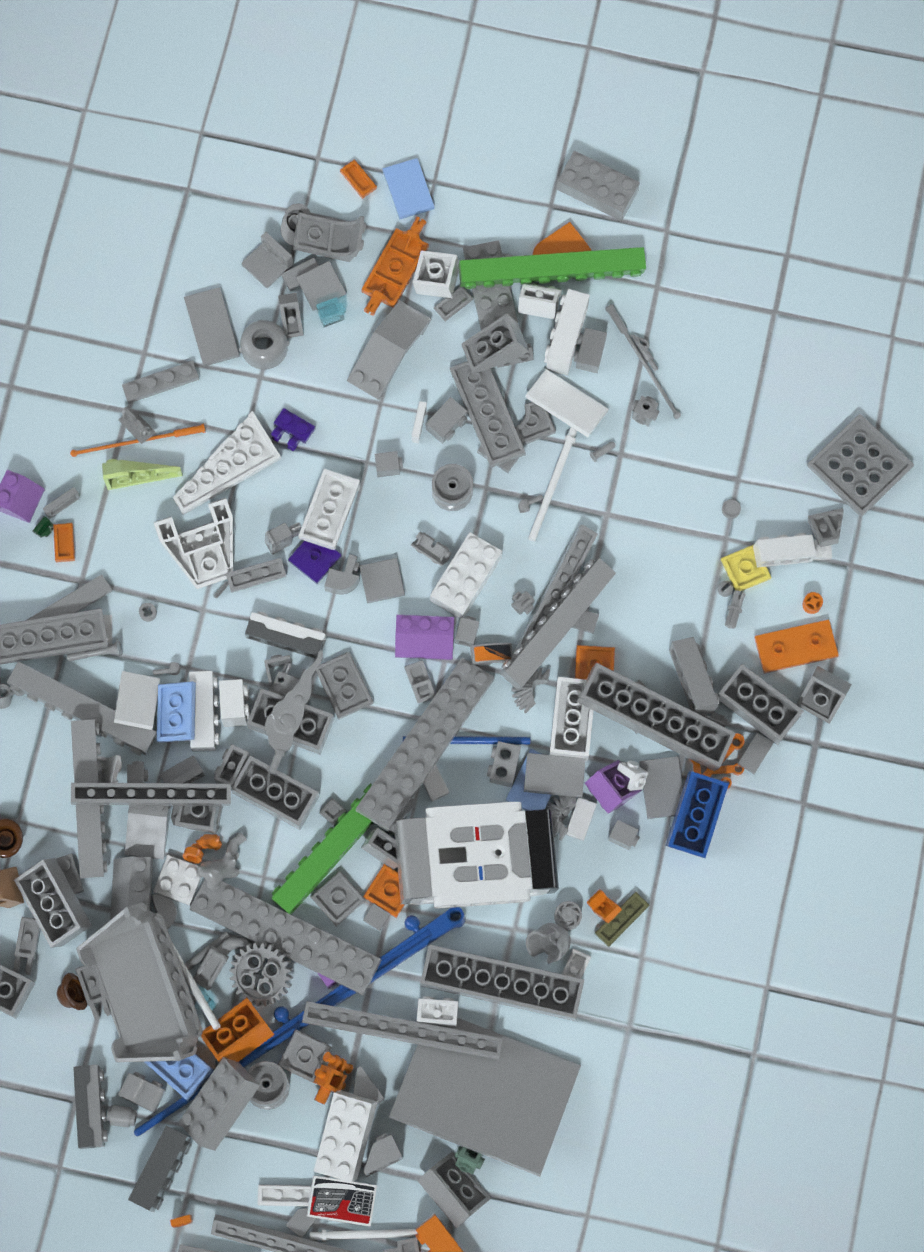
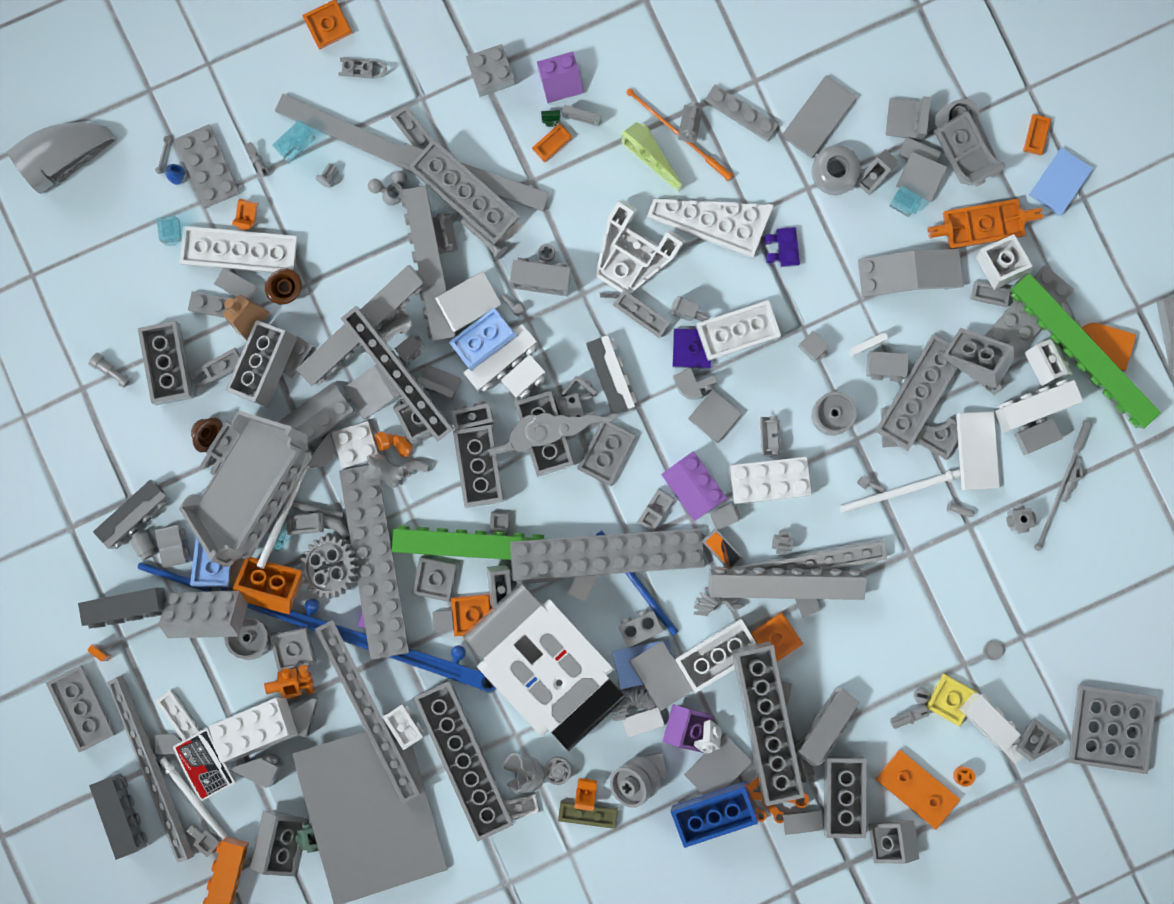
camera: 55 degrees right, 10 degrees up
none -> light grey hinge [433,213,458,254]
none -> light grey brick [510,258,571,297]
none -> light grey wheel [610,757,661,808]

